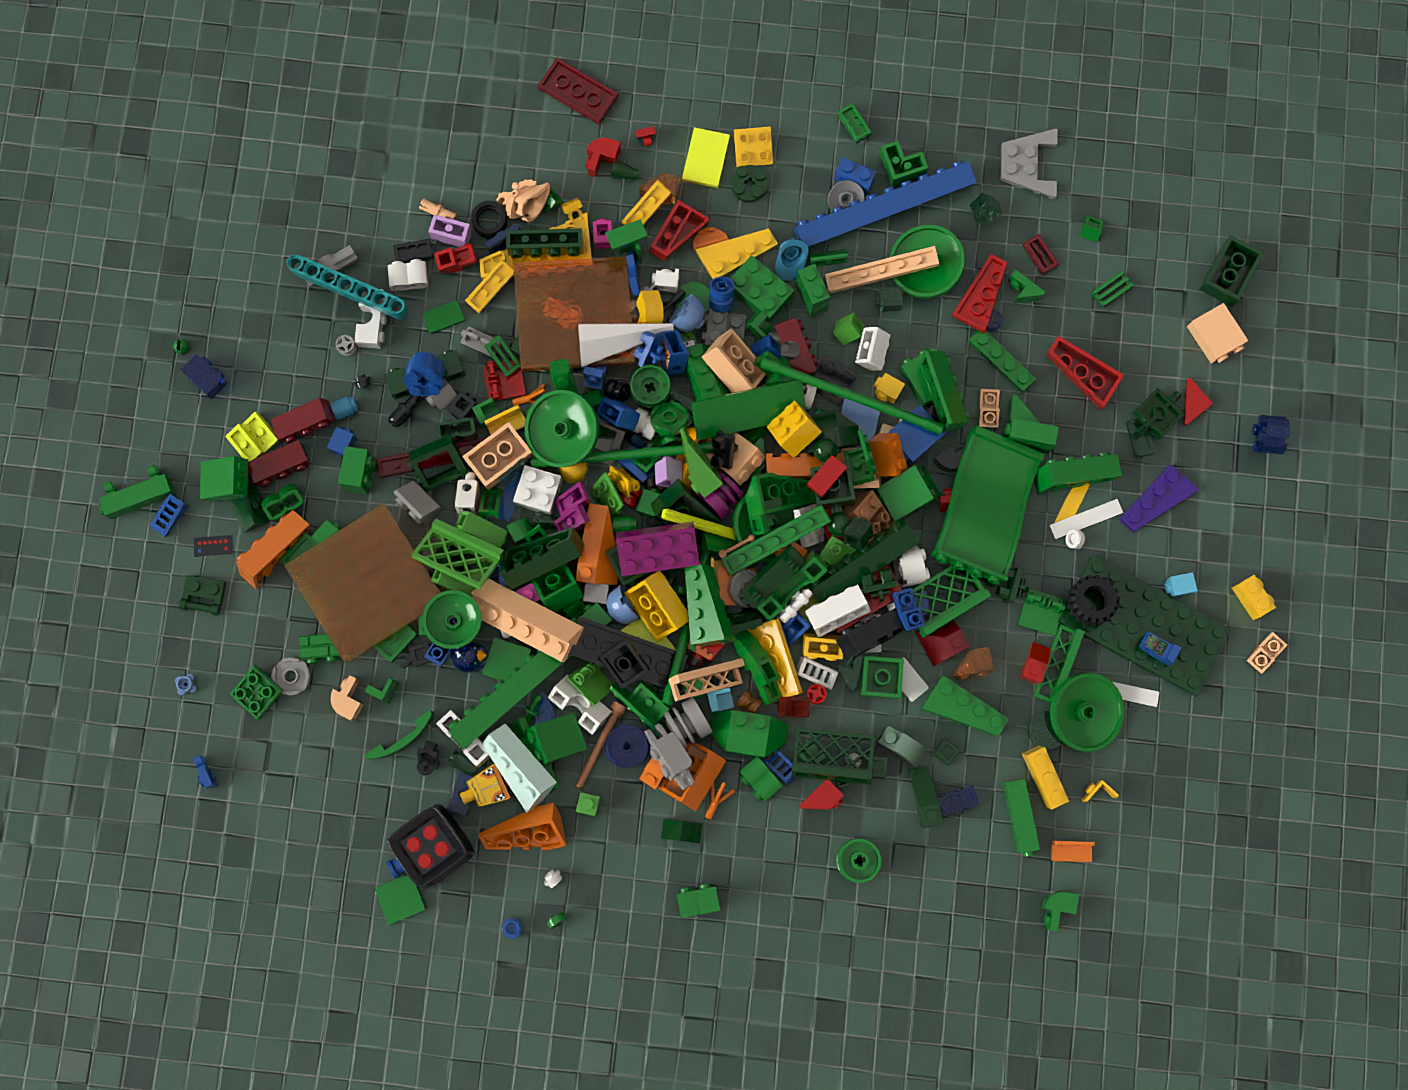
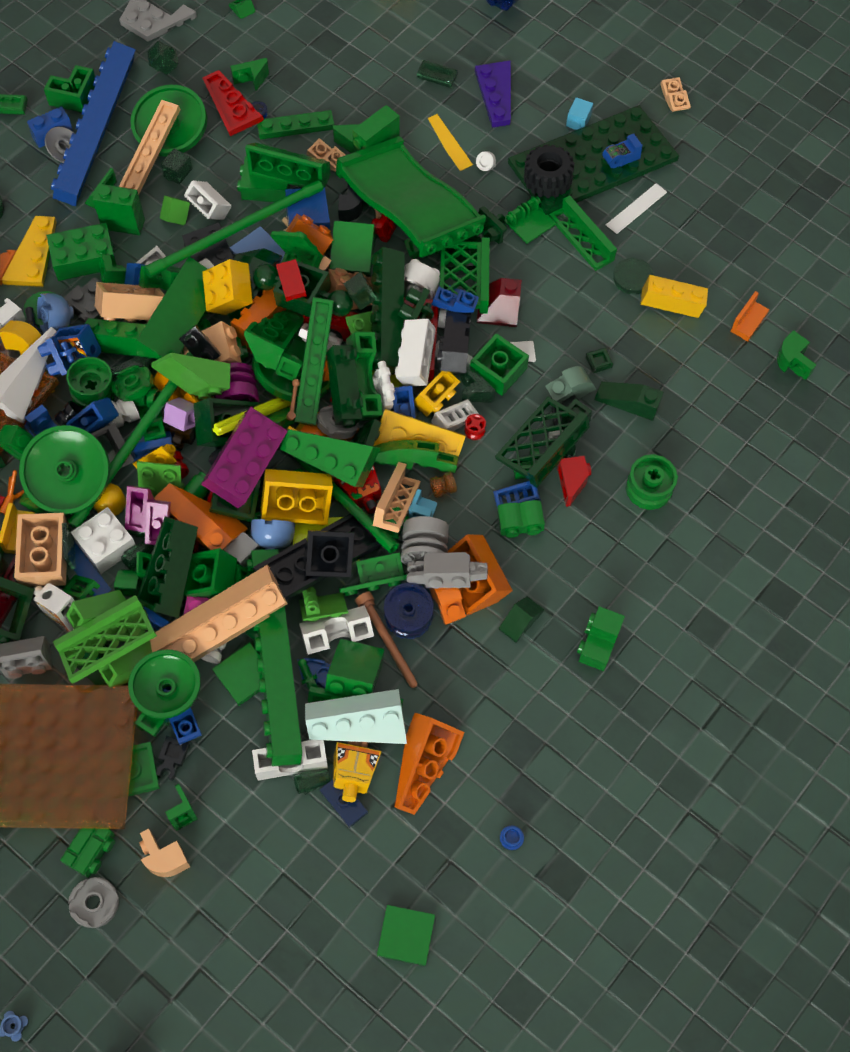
camera: 60 degrees left, 15 degrees down
green tile [230,665,284,720] -> none
green slope [364,710,435,760] -> none
black piece [386,804,476,890] -> none
blue wheel [386,859,405,879] -> none
black hips [417,740,440,776] -> none
clear blue piece [451,641,488,674] -> none
white plate [544,870,562,888] -> none
green tile [547,912,567,930] -> none
bright green brick [576,792,601,817] -> none
dark blue tile [624,431,647,449] -> none
green brick [637,488,660,518] -> none
orange plant [704,782,735,820] -> none
blue wheel [709,276,734,313] -> none
green wedge [710,710,789,758] -> none
dark azure piece [775,238,809,281] -> none
dark red arch [775,317,819,374] -> none
clear red panel [779,696,810,718] -> none
yellow brick [874,373,905,404] -> none
green wedge [919,676,1009,737] -> none
clear blue plate [937,786,979,816] -> none
clear orange slope [952,647,994,680] -> none
green brick [1003,779,1040,857] -> none
red slope [1019,642,1051,685] -> none
dark red tile [1023,234,1059,276] -> none
green wedge [1034,452,1122,495] -> none
red wedge [1046,336,1124,410] -> none
white sticker [1050,499,1123,539] -> none
green dish [1050,673,1124,752] -> none
yellow bracket [1081,780,1119,802] -> none
green tile [1092,270,1134,307] -> none
dark green plate [1132,388,1185,440] -> none
red tile [1183,377,1213,426] -> none
yellow brick [1232,575,1276,620] -> none

